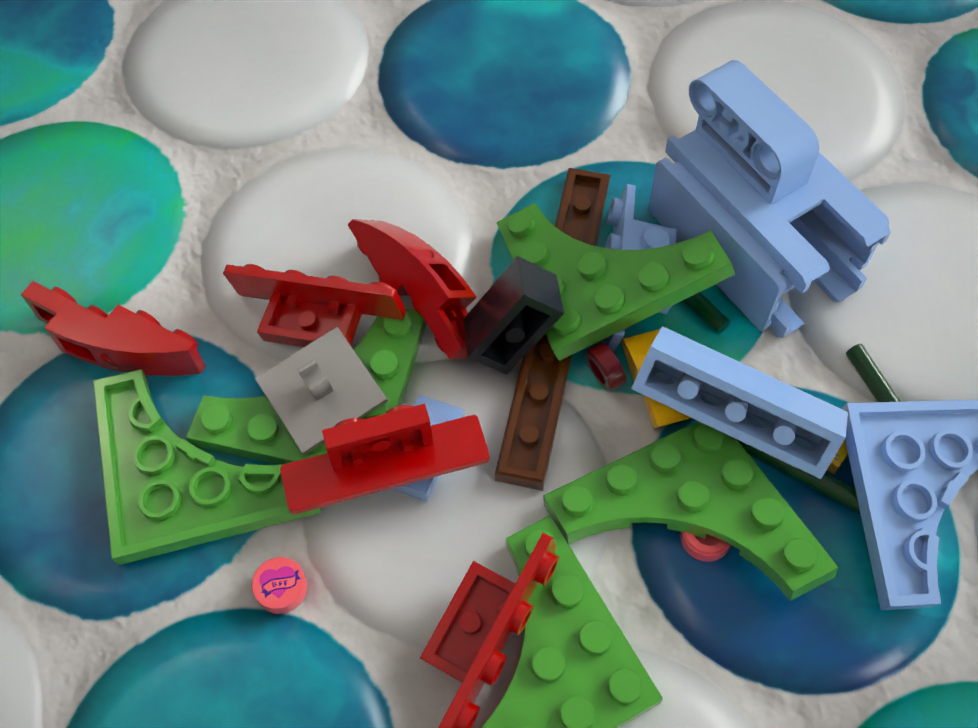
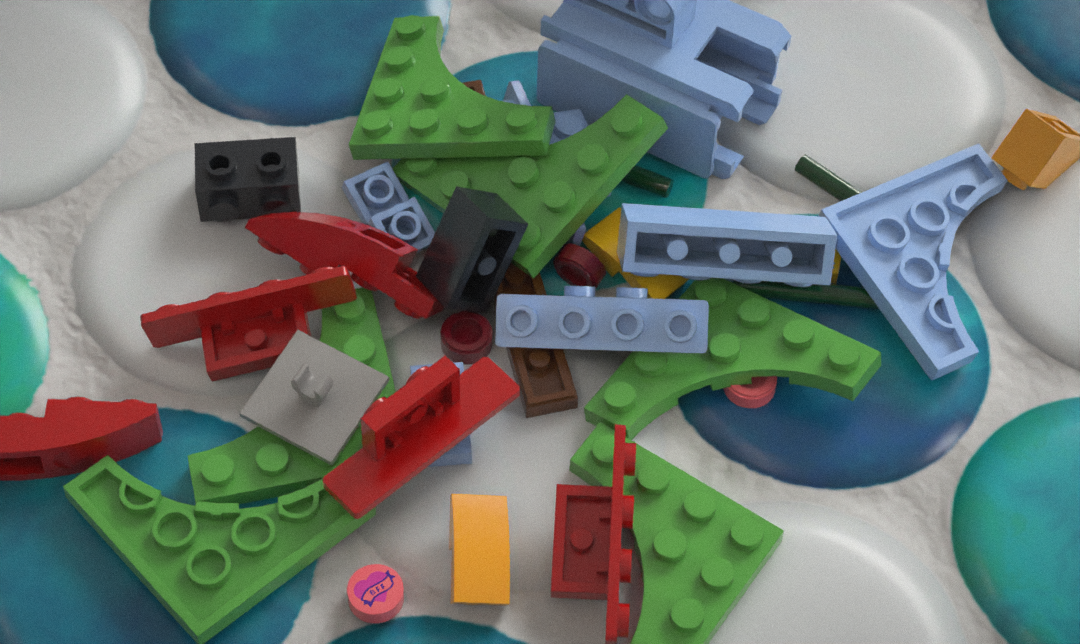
camera: 30 degrees left, 5 degrees down
none -> black brick [194,137,301,222]
none -> light blue slope [342,161,435,253]
none -> bright green plate [349,15,556,160]
none -> dark red tile [440,311,493,365]
none -> light orange slope [449,494,510,606]
none -> light blue bracket [495,286,709,353]

